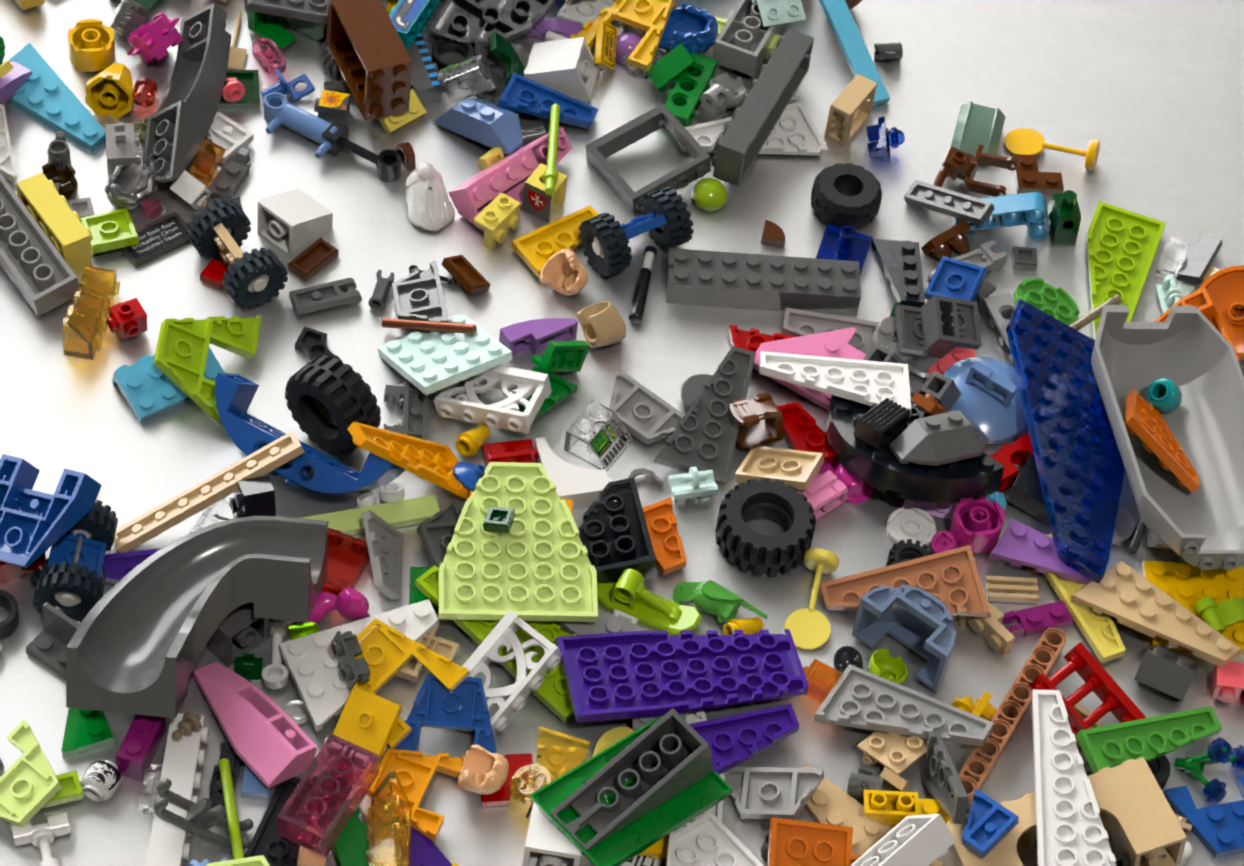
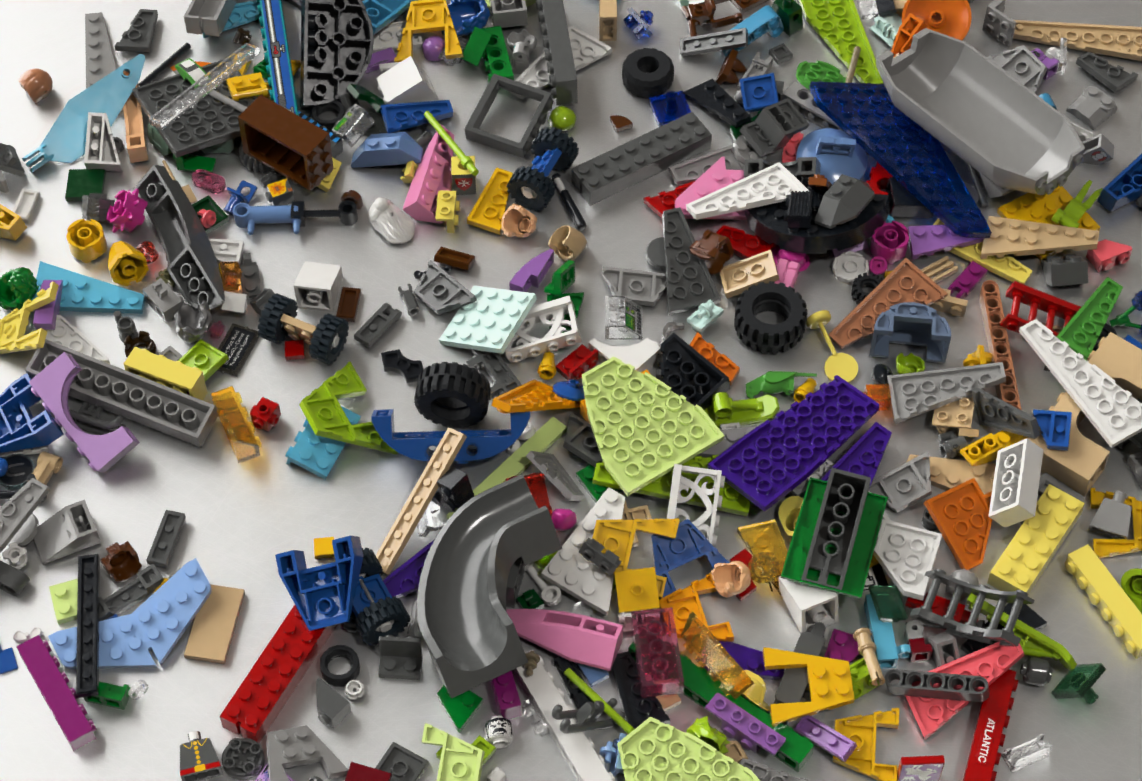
camera: 25 degrees left, 5 degrees up
copper bar [382,318,477,334] -> none
dark green tile [483,507,515,534] -> none
yellow tile [594,20,617,72] -> none
orange wing [1125,389,1200,493] -> none
teal head [1146,378,1182,413] -> none

